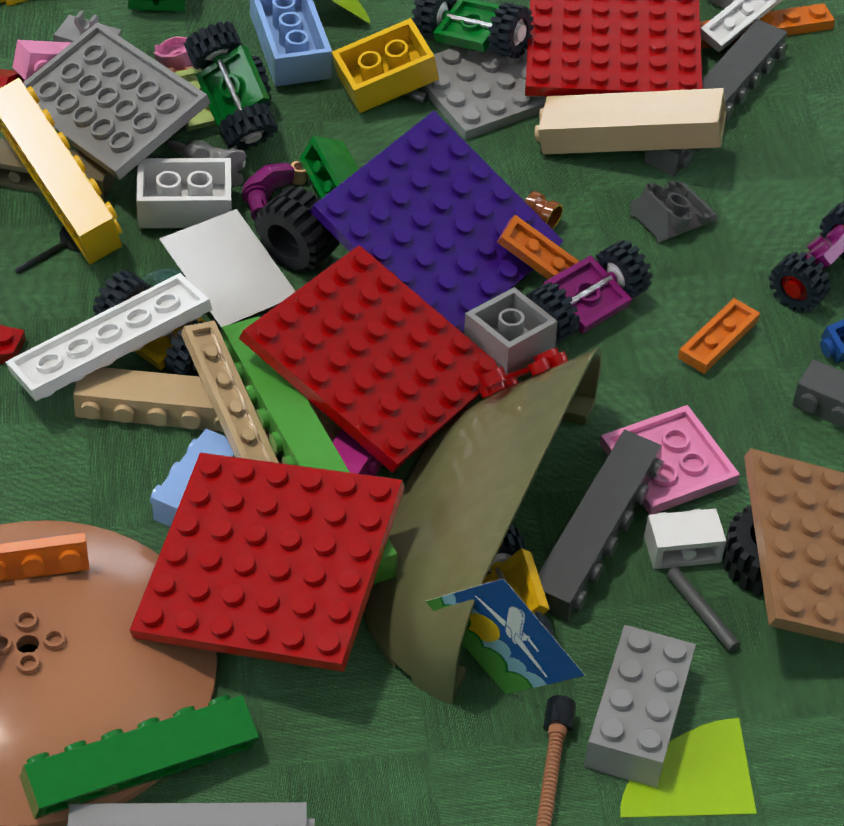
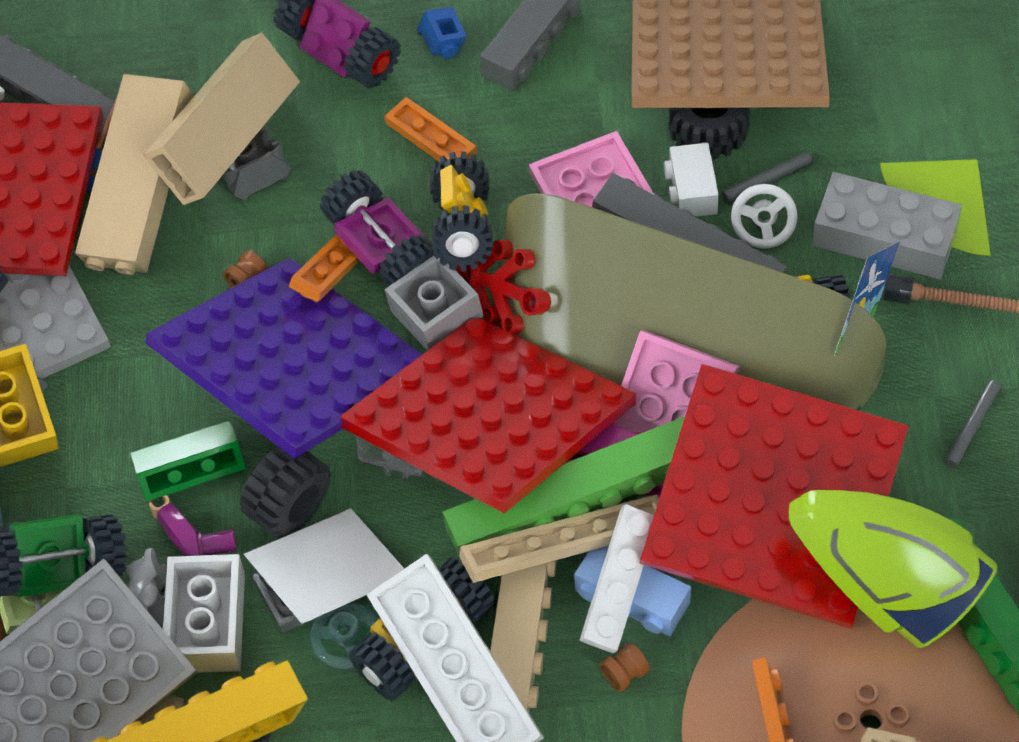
camera: 80 degrees left, 10 degrees up
none -> tan brick [143,33,300,205]
none -> black plate [430,151,493,271]
none -> white plate [579,504,654,653]
none -> dark orange wheel [599,642,650,693]
none -> bright pink plate [615,330,740,433]
none -> white piece [731,184,797,249]
none -> lime panel [789,490,997,648]
none -> dark grey bar [944,380,1001,468]

